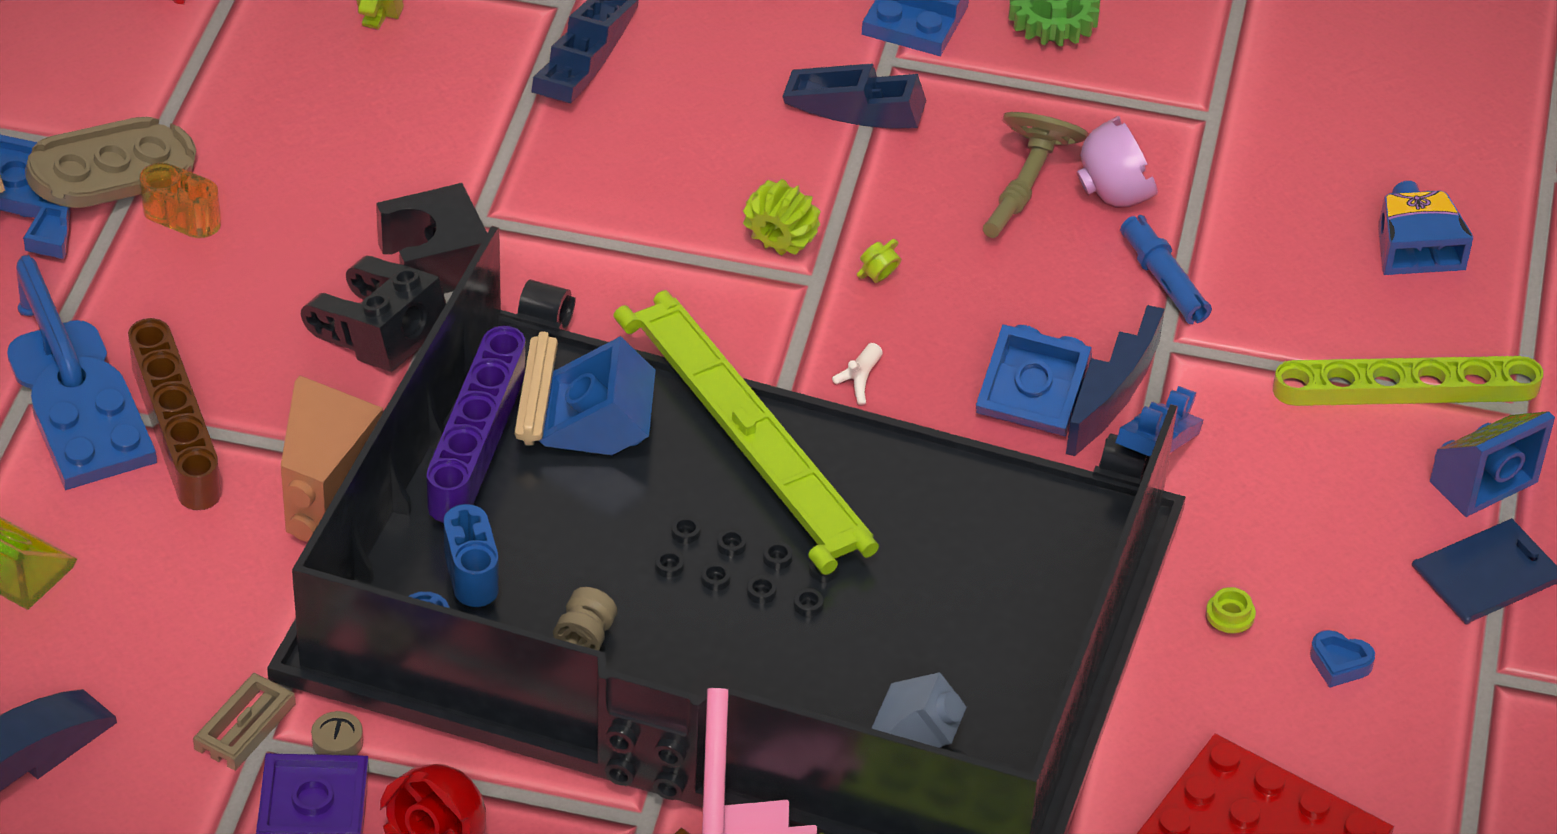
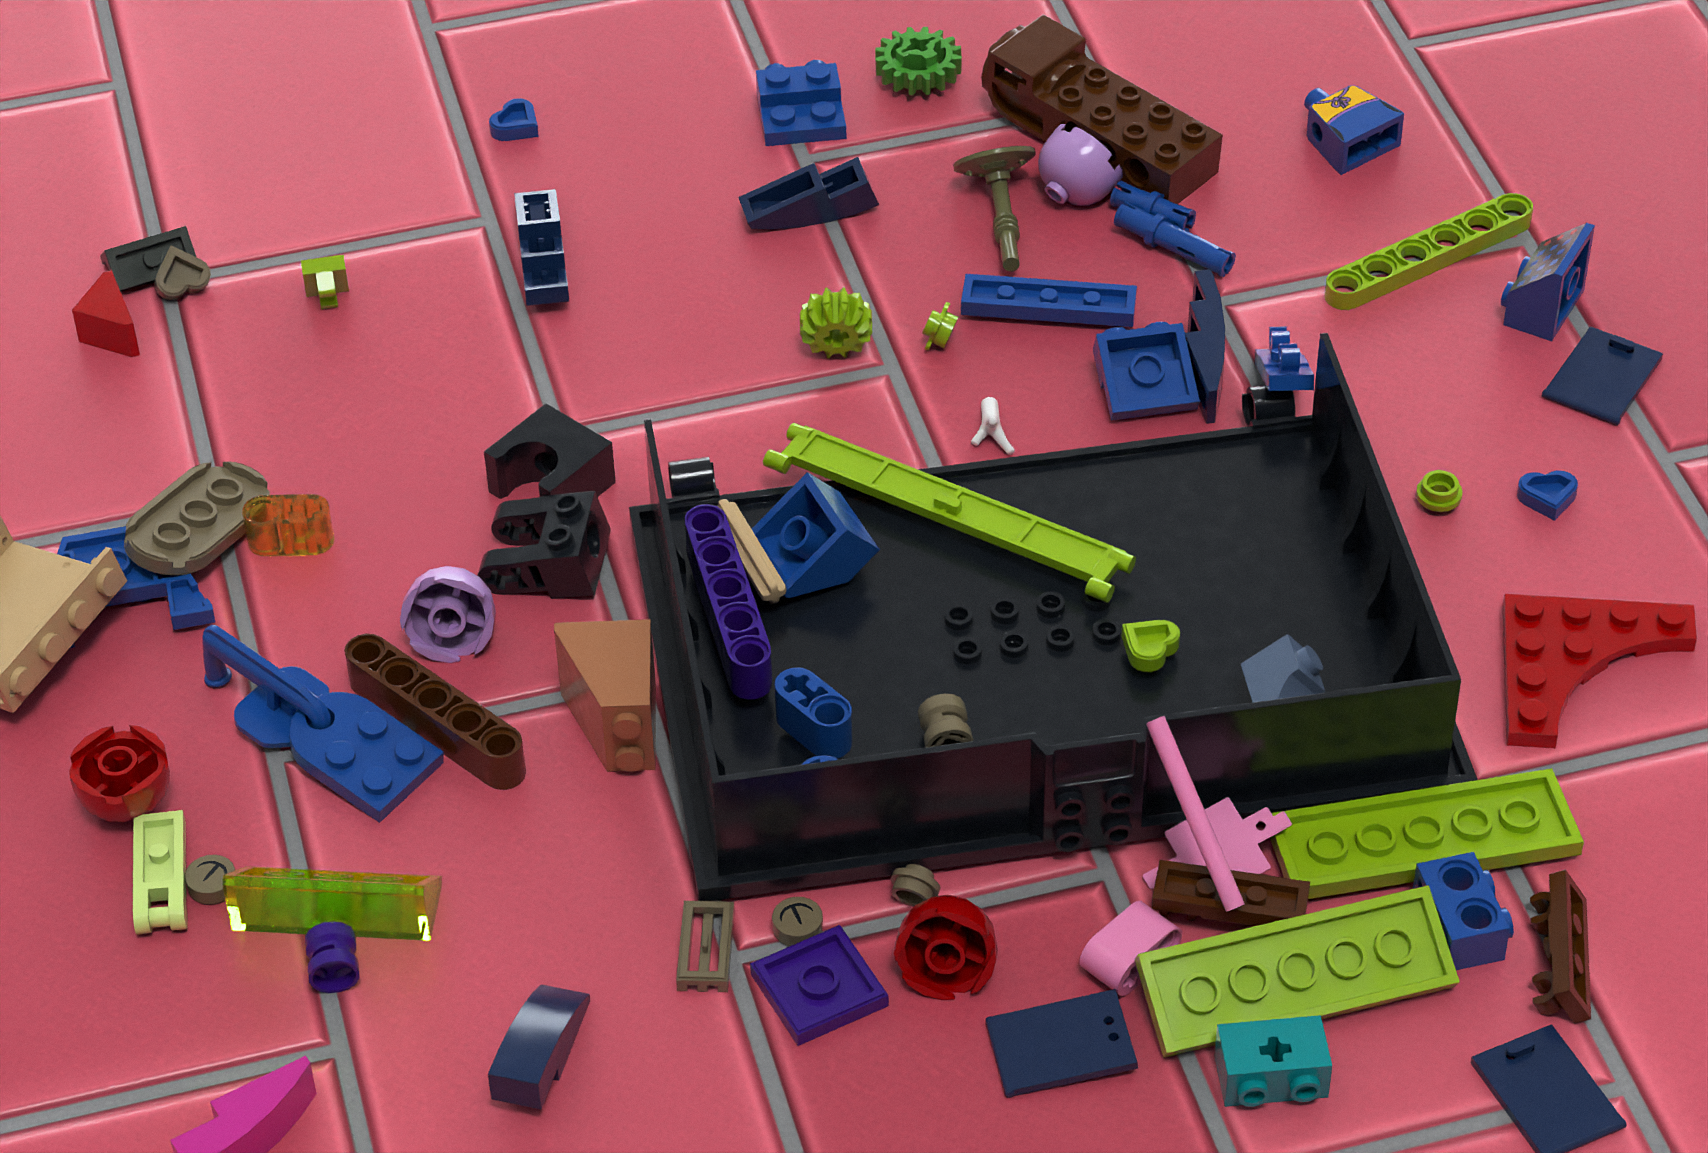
camera: 25 degrees left, 0 degrees up
none -> lavender cylinder [400,566,496,663]
none -> dark tan plate [891,864,941,907]
none -> blue plate [961,274,1137,327]
none -> reddish brown brick [981,14,1223,204]
none -> blue pin [1110,181,1196,232]
none -> lime tile [1121,620,1180,672]

